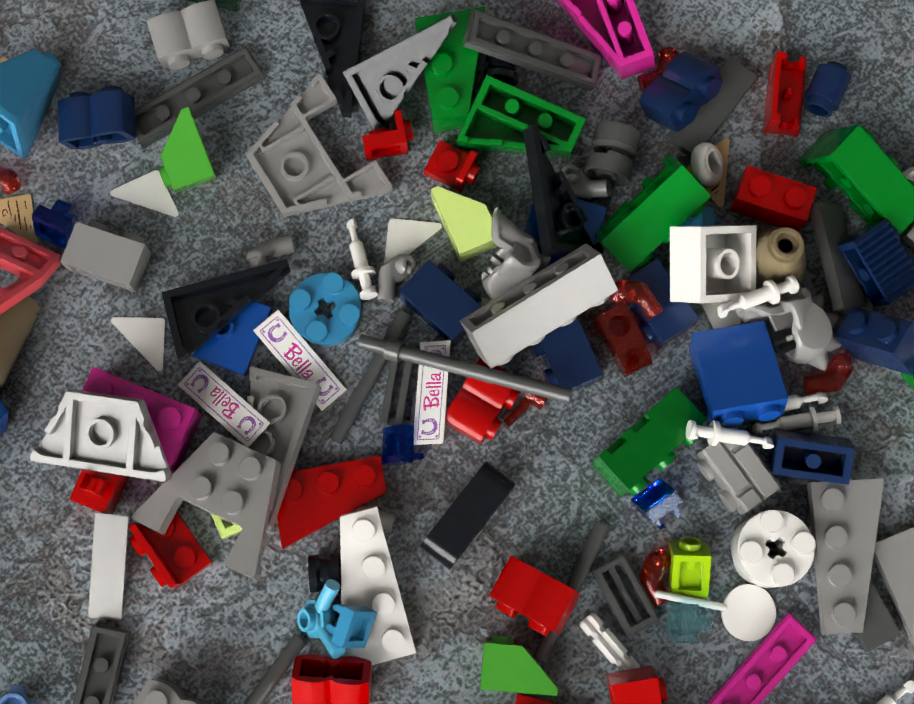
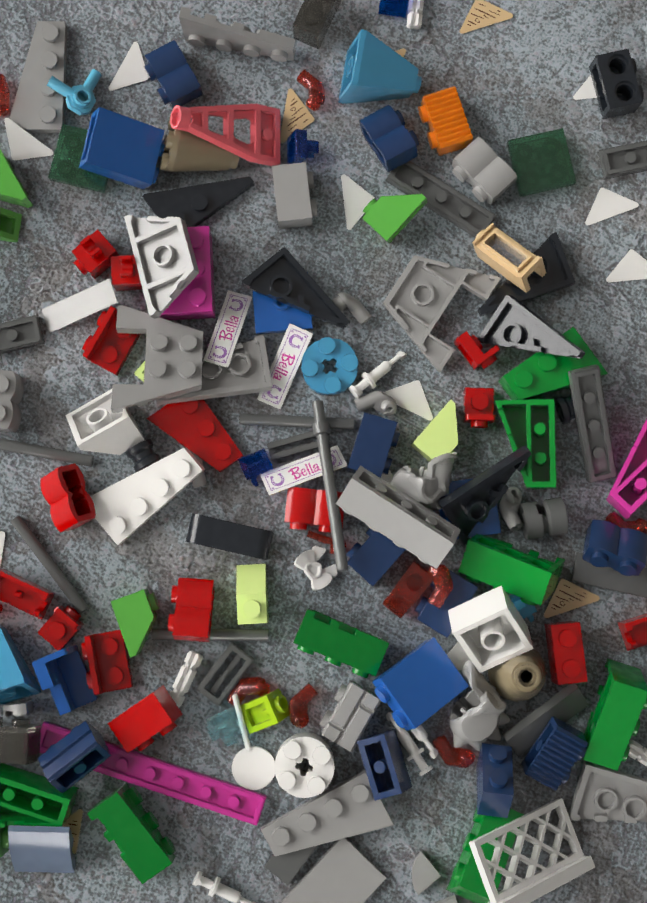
camera: 65 degrees right, 5 degrees up
white sticker [111,317,165,371] -> none
medium azure piece [297,579,345,659] -> none
dark azure tile [326,604,377,648] -> none
clear blue tile [631,478,683,529] -> none
white piece [685,420,774,449] -> none
white piece [690,142,724,186] -> none
white piece [717,275,799,318] -> none
none -> white slope [65,389,145,455]
none -> red brick [71,229,119,279]
none -> black wing [142,176,255,227]
none -> yellowish green slope [236,564,269,625]
none -> clear red arm [289,683,318,728]
none -> white piece [294,546,337,591]
none -> orange brick [418,86,473,156]
none -> tan window [472,223,546,293]

